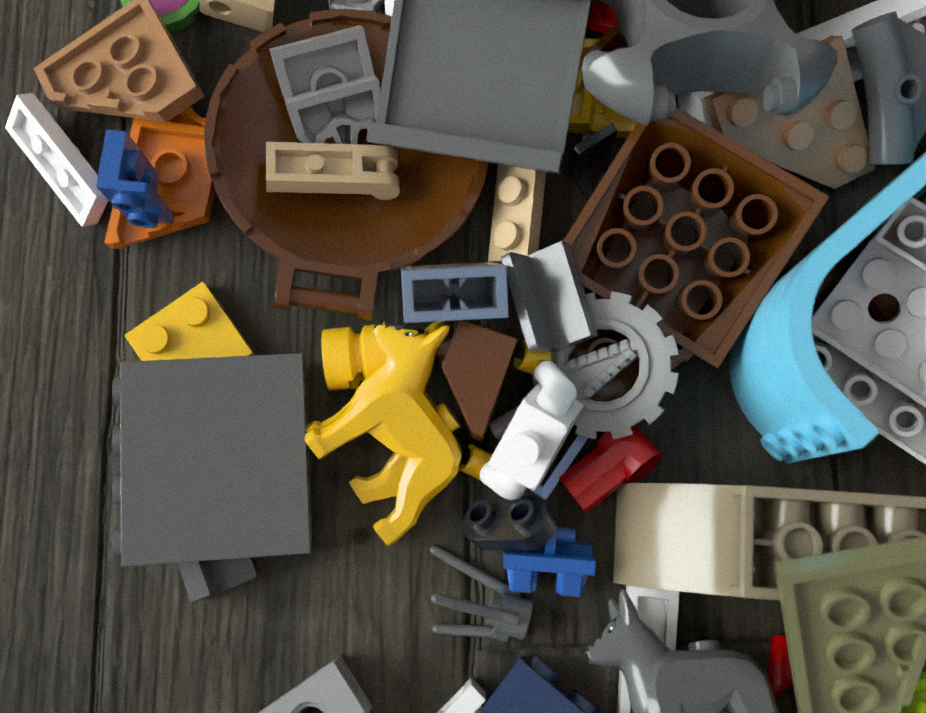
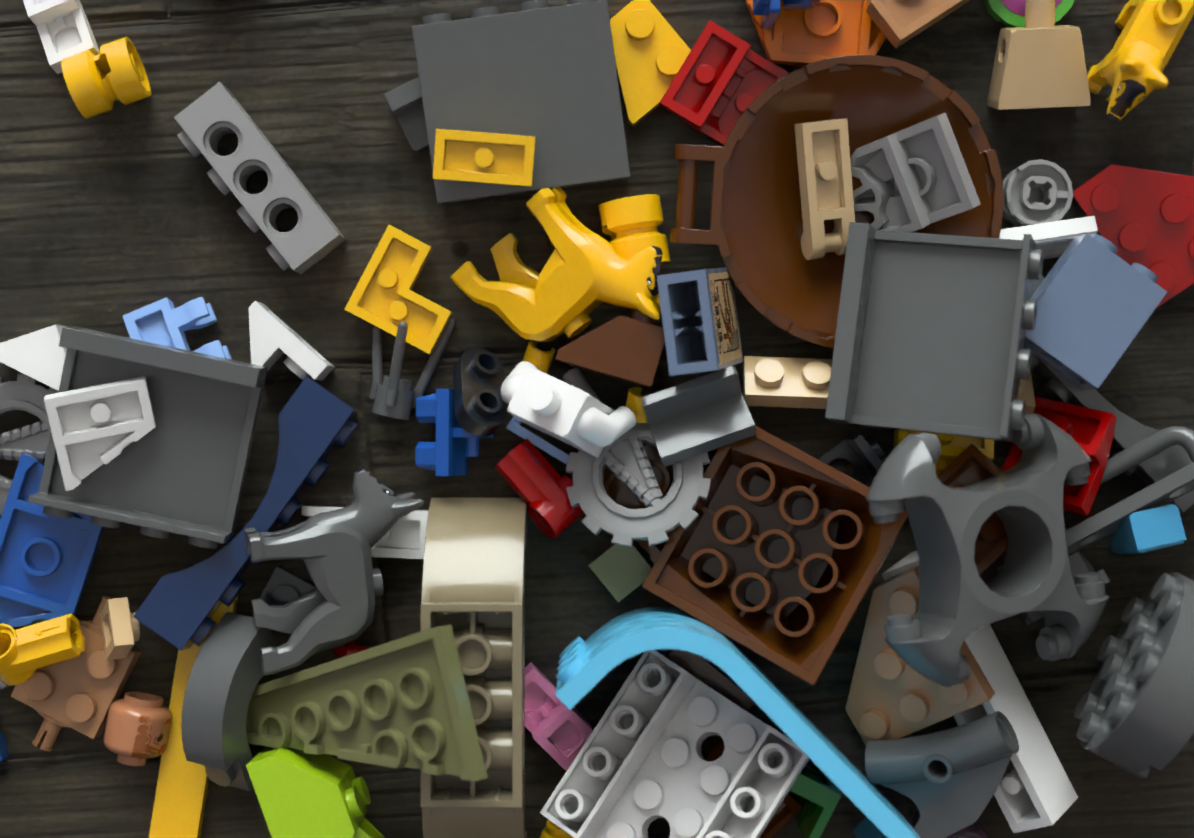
camera: 80 degrees right, 10 degrees up
none -> yellow plate [344,225,453,355]
none -> yellow plate [433,129,536,187]
none -> bright pink slope [525,662,594,771]
none -> olive tile [588,544,652,603]
none -> red slope [659,20,789,146]

